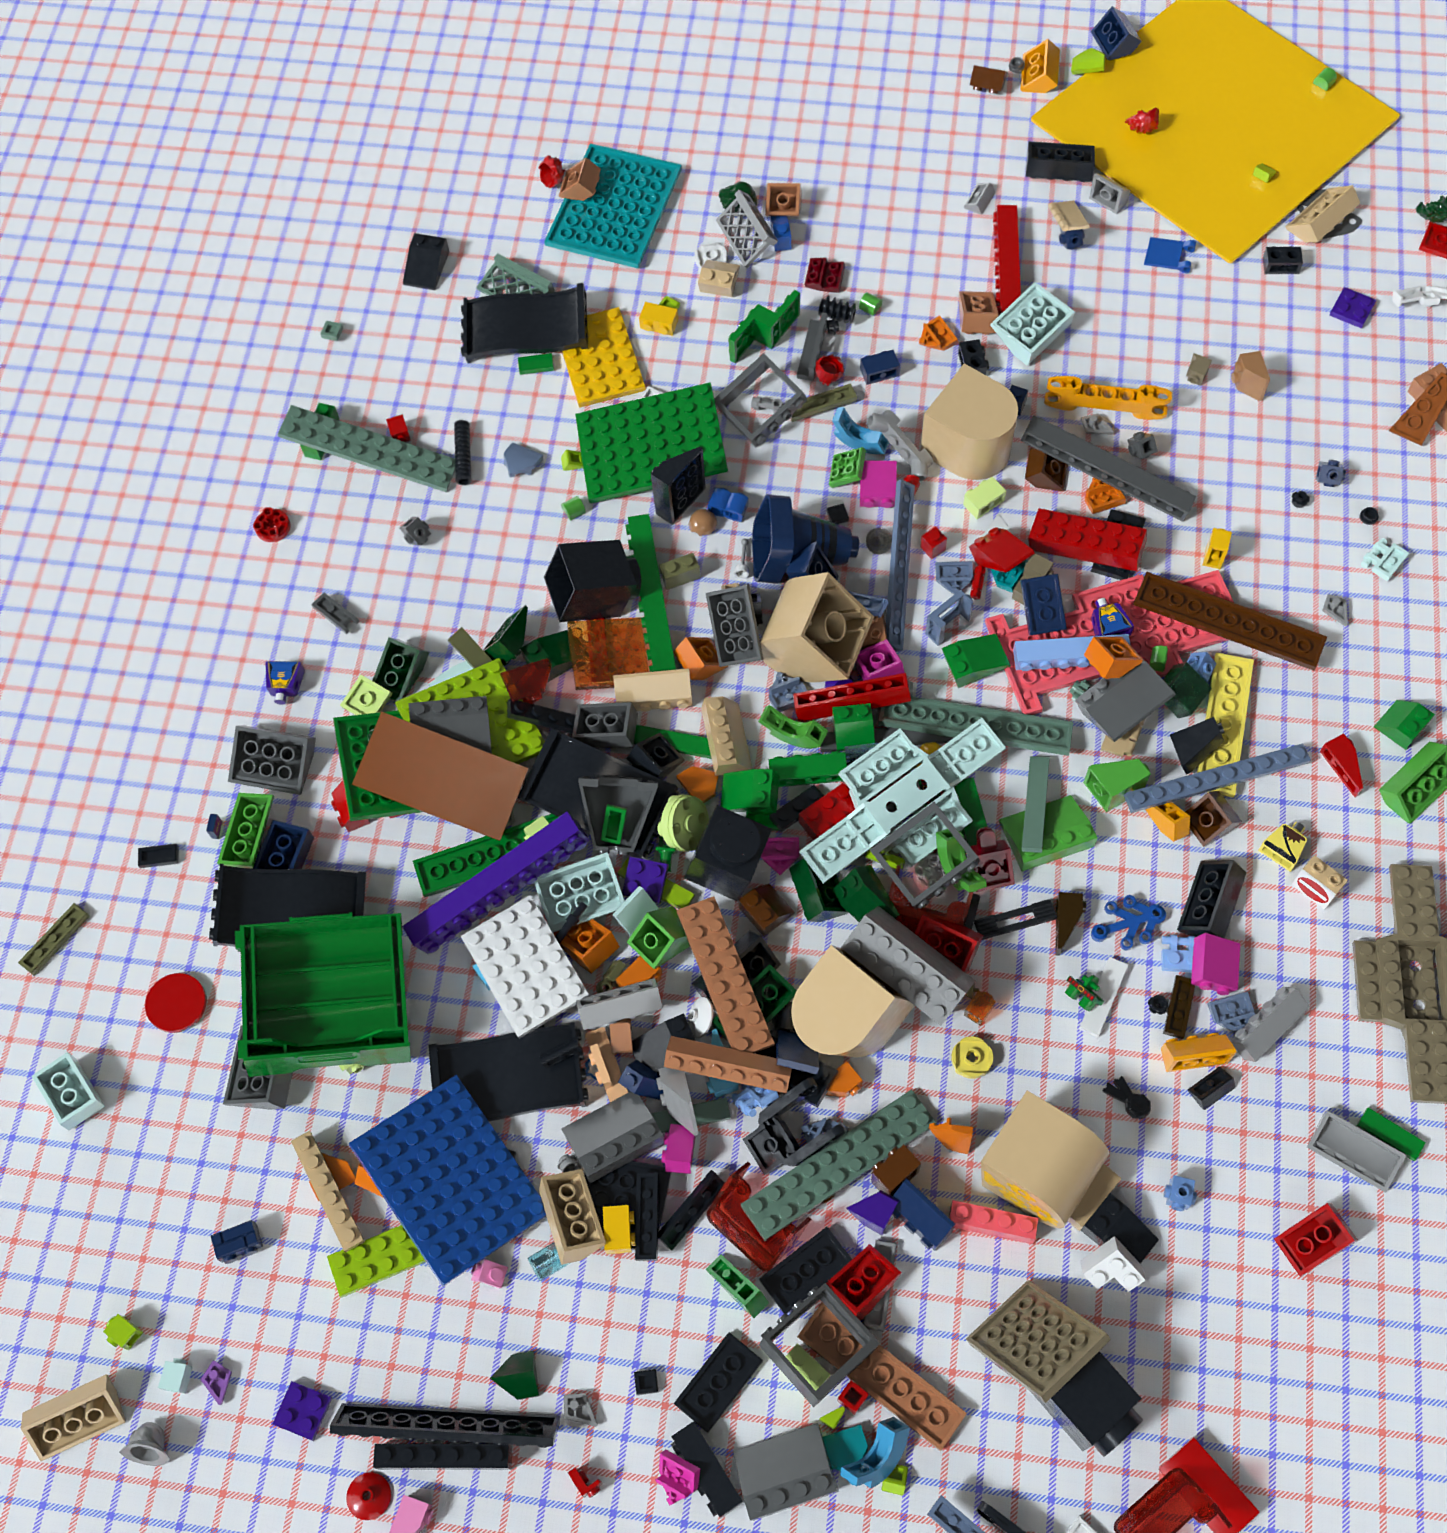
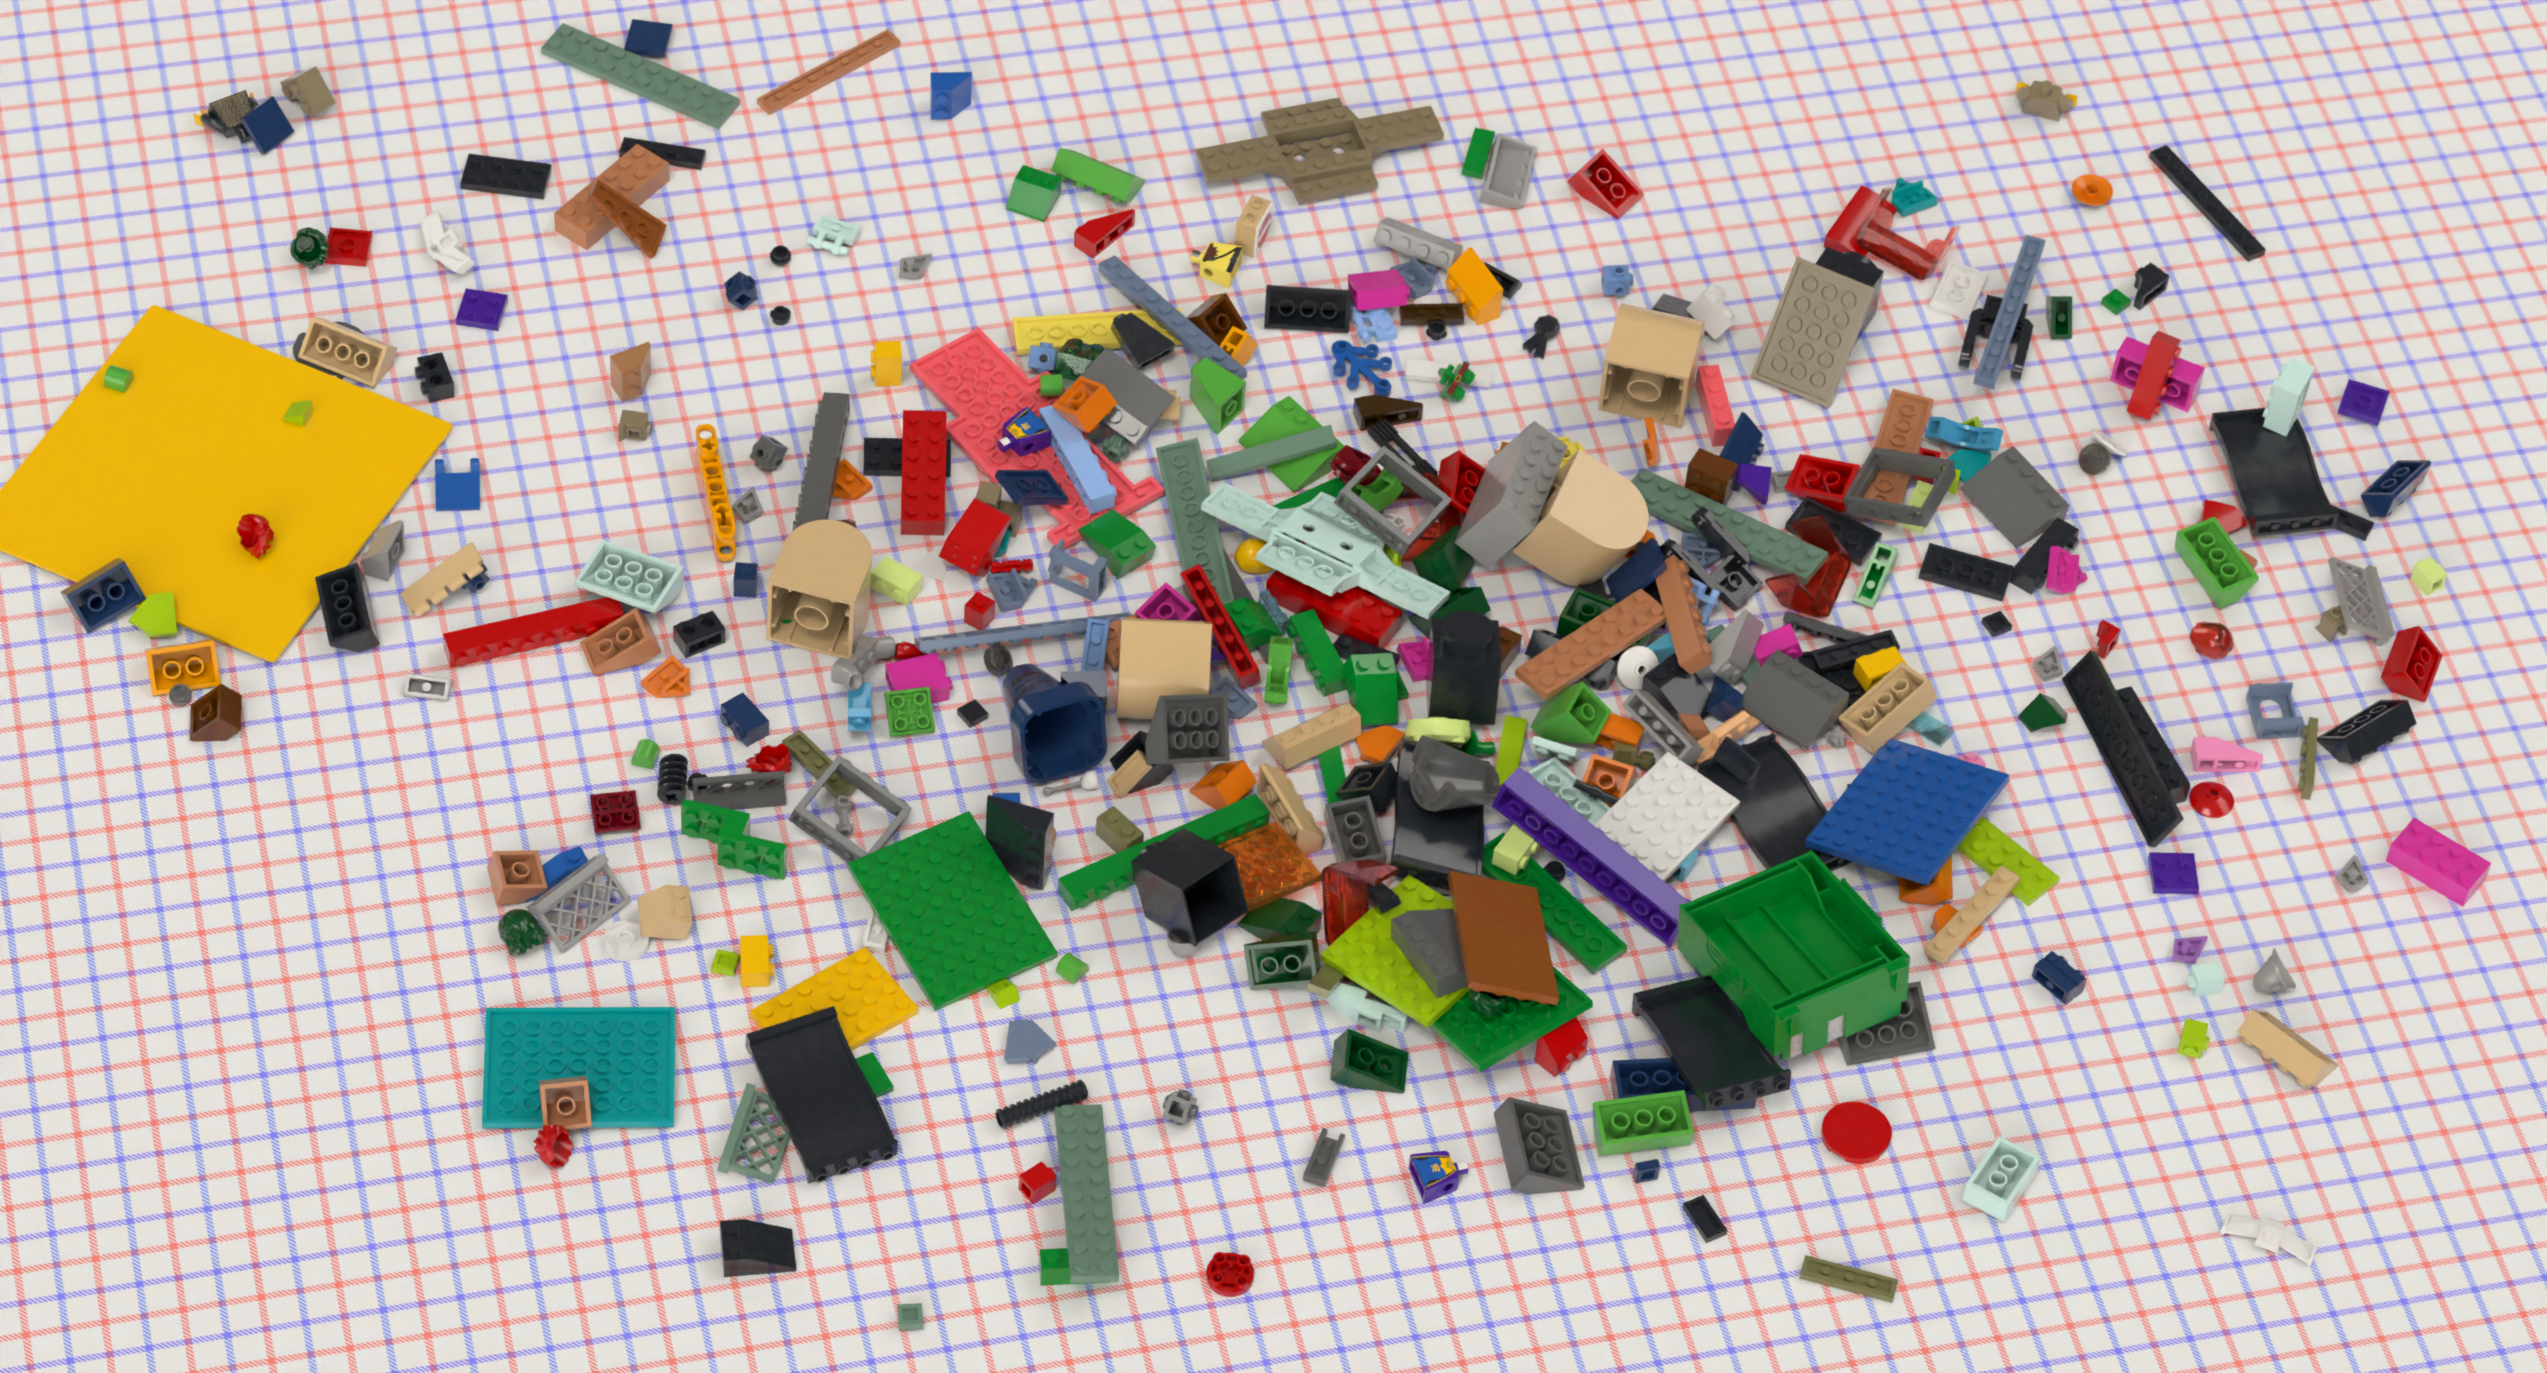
camera: 120 degrees left, 15 degrees down
yellowish green plate [340,675,392,715] -> none
green slope [601,804,627,844] -> none
dark purple plate [622,857,669,903] -> none
reddish brown plate [1133,572,1327,671] -> none

